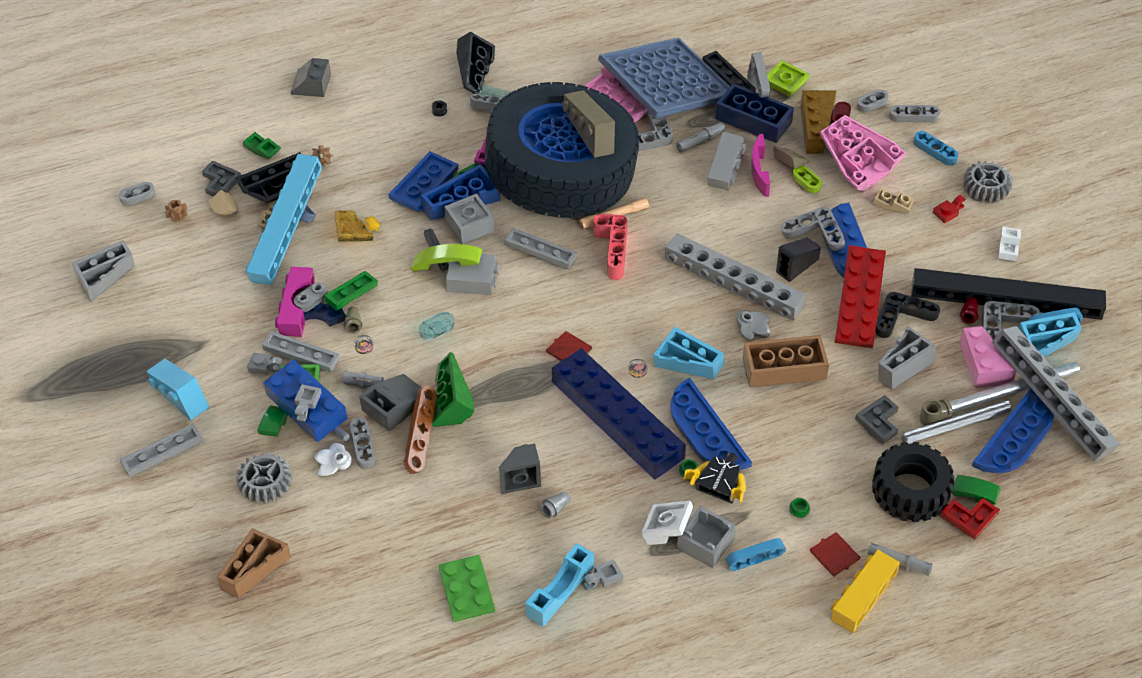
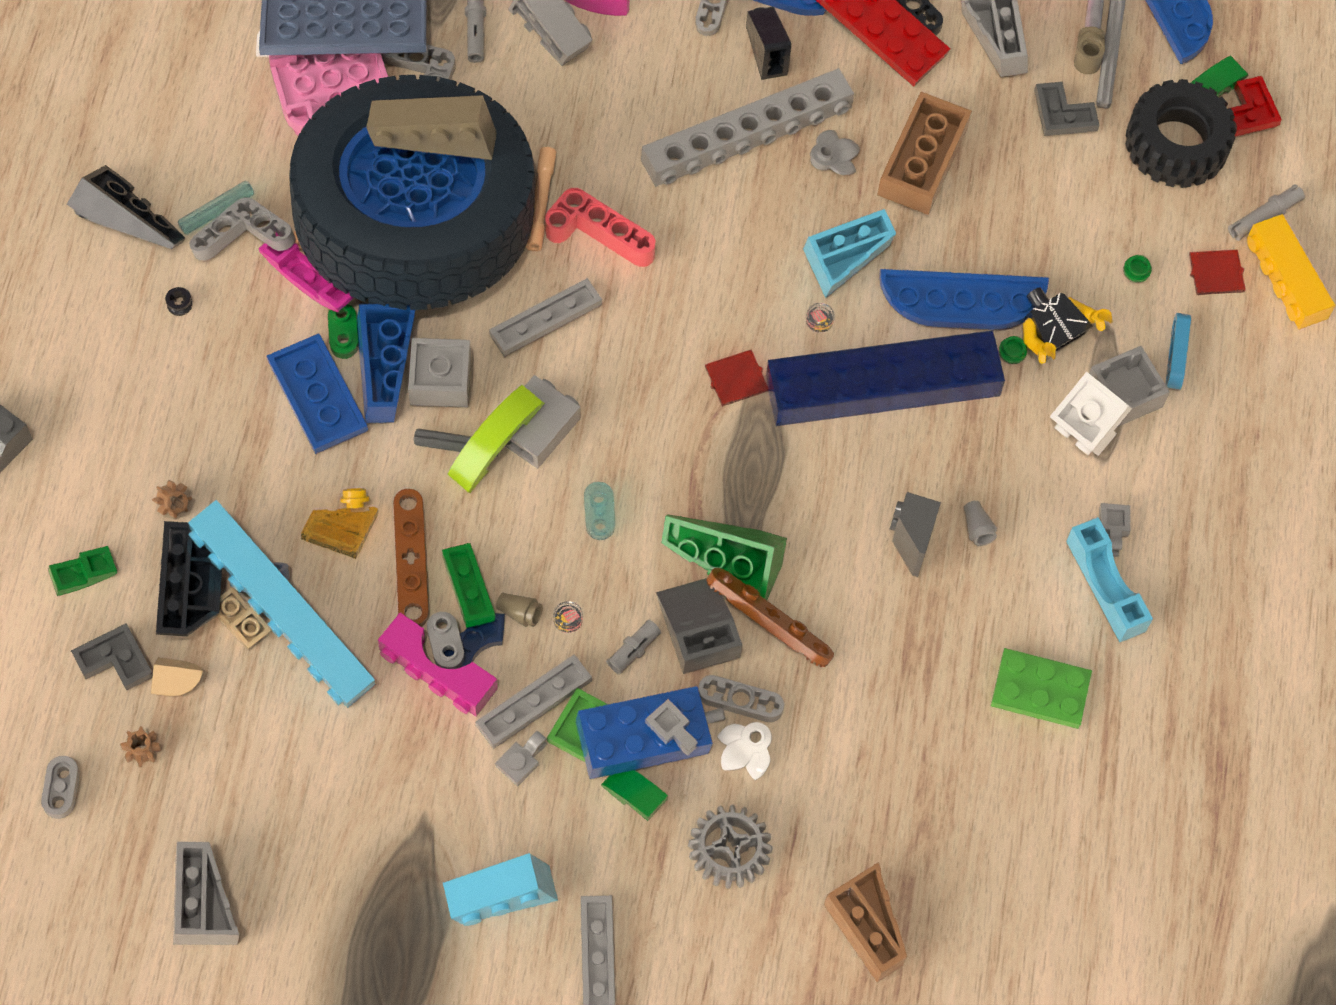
camera: 65 degrees left, 15 degrees up
none -> dark orange piece [393,489,429,627]

